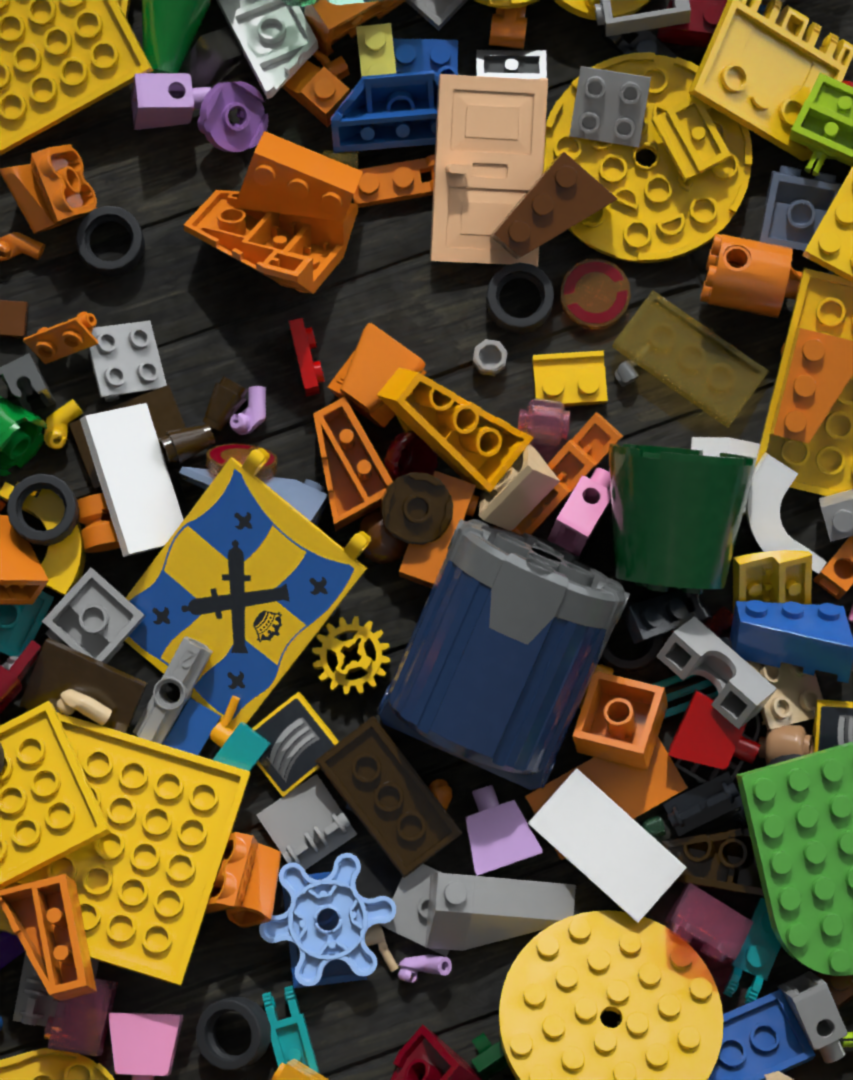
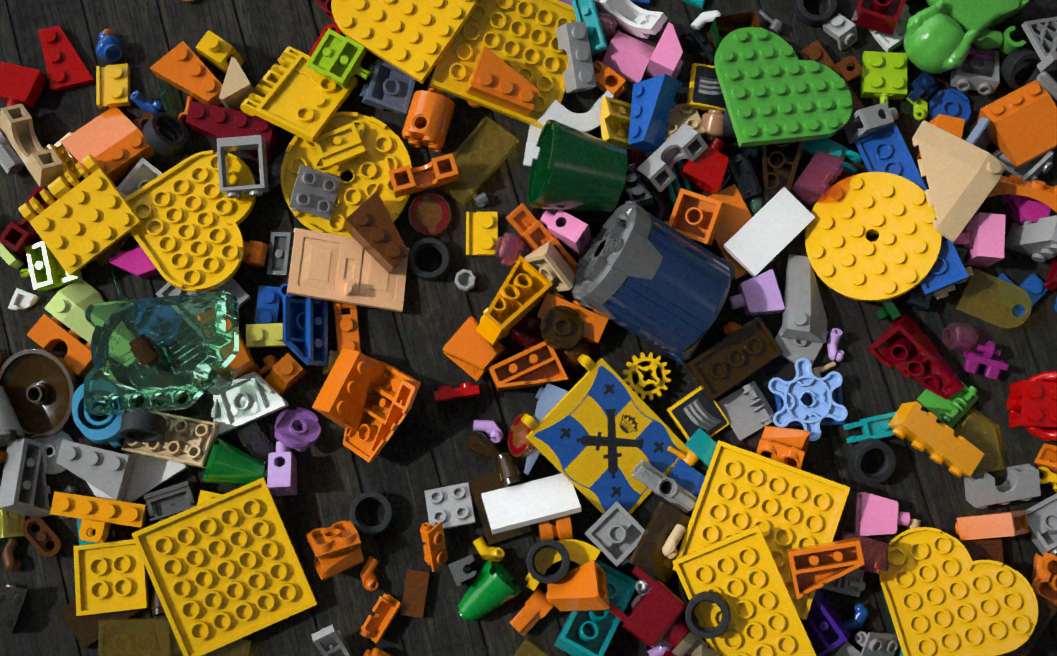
camera: 90 degrees left, 0 degrees up
none -> orange arch [388,153,459,198]

